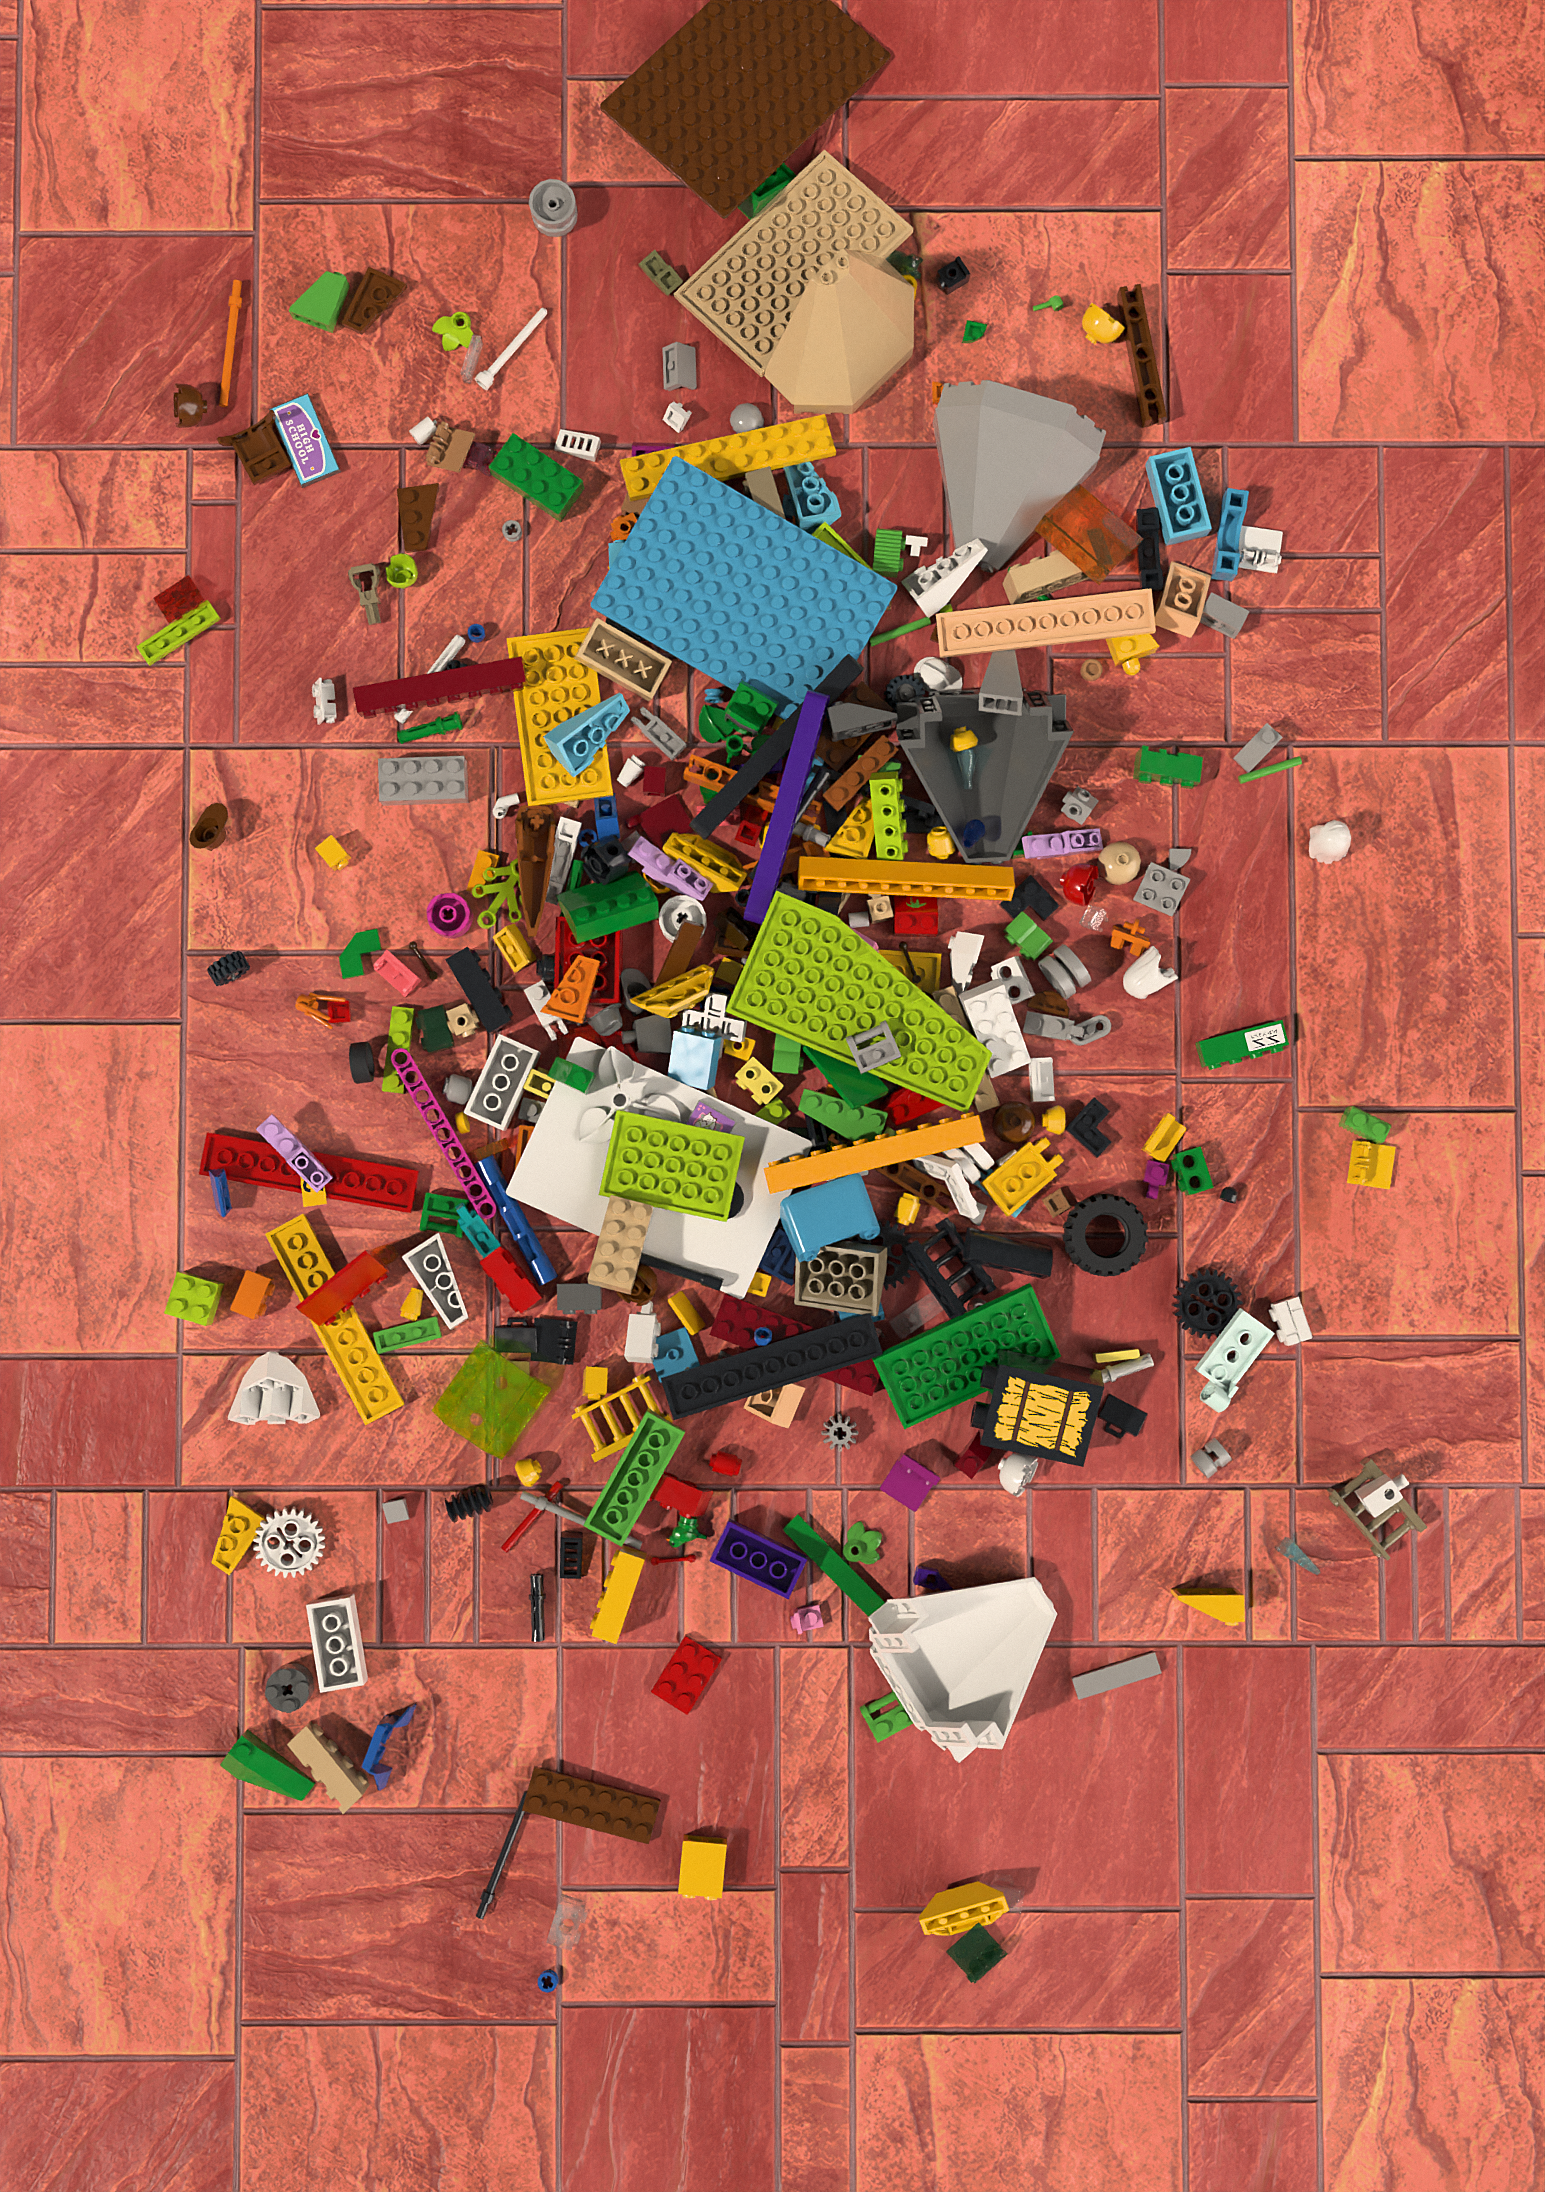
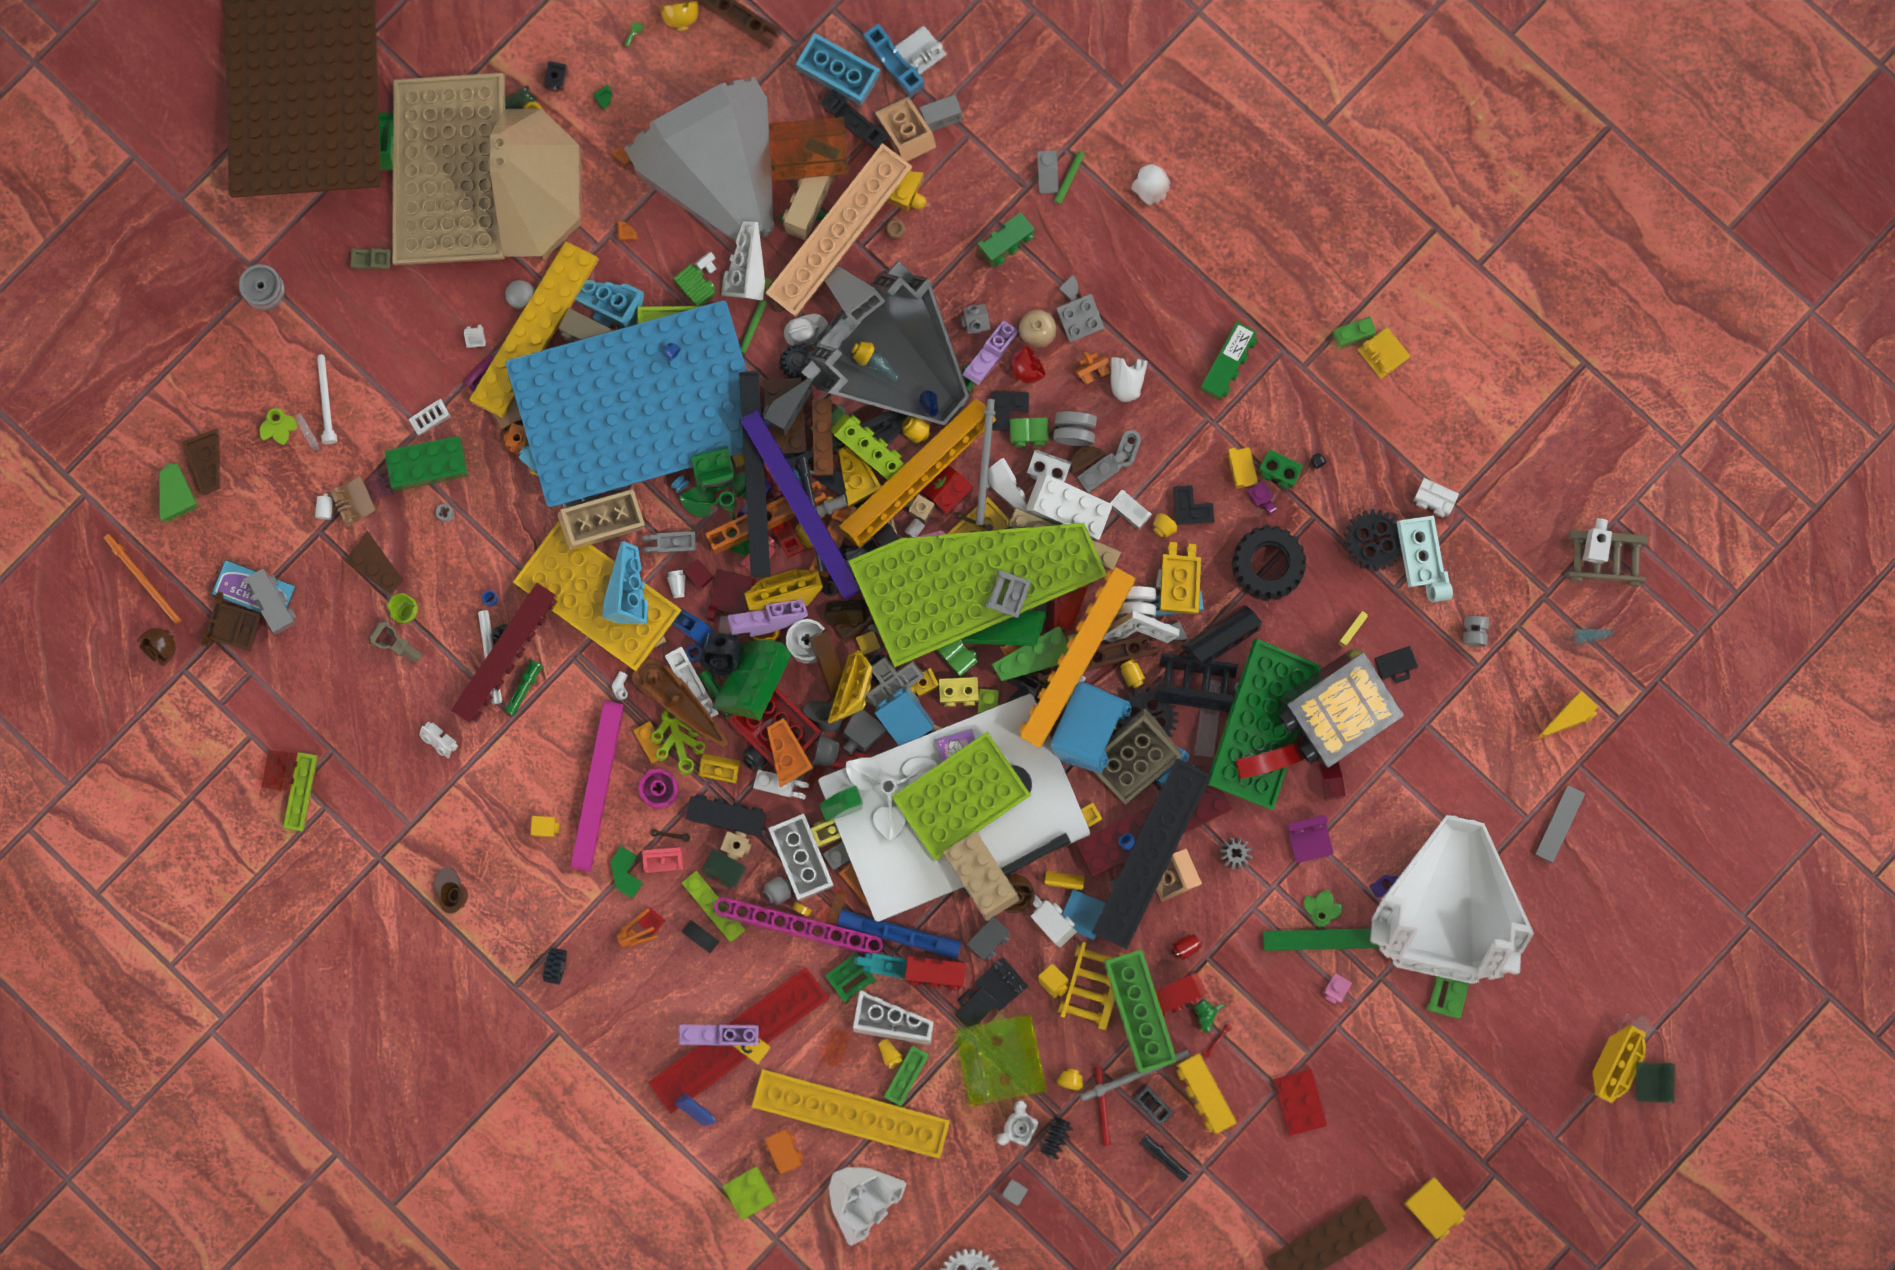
camera: 45 degrees left, 5 degrees down
red slope [296,1250,390,1327] -> none
light grey brick [378,756,468,806] -> none
light grey panel [663,342,697,391] -> none
dark purple brick [709,1518,807,1599] -> none
dark blue wing [758,1228,795,1286] -> none
reddish brown cylinder [992,1101,1035,1144] -> none
white cylinder [998,1453,1038,1497] -> none
medium nougat tile [1041,1188,1072,1218] -> none
clear tile [1079,905,1109,932] -> none
white pin [1100,1353,1154,1383] -> none
none -> light grey wedge [243,569,297,635]
none -> dark pink beam [571,701,624,872]
none -> orange tile [618,221,638,241]
none -> blue hinge [664,343,681,360]
none -> light grey bar [976,399,996,526]
none -> white hair [997,1100,1038,1146]
none -> red slope [1235,740,1304,779]

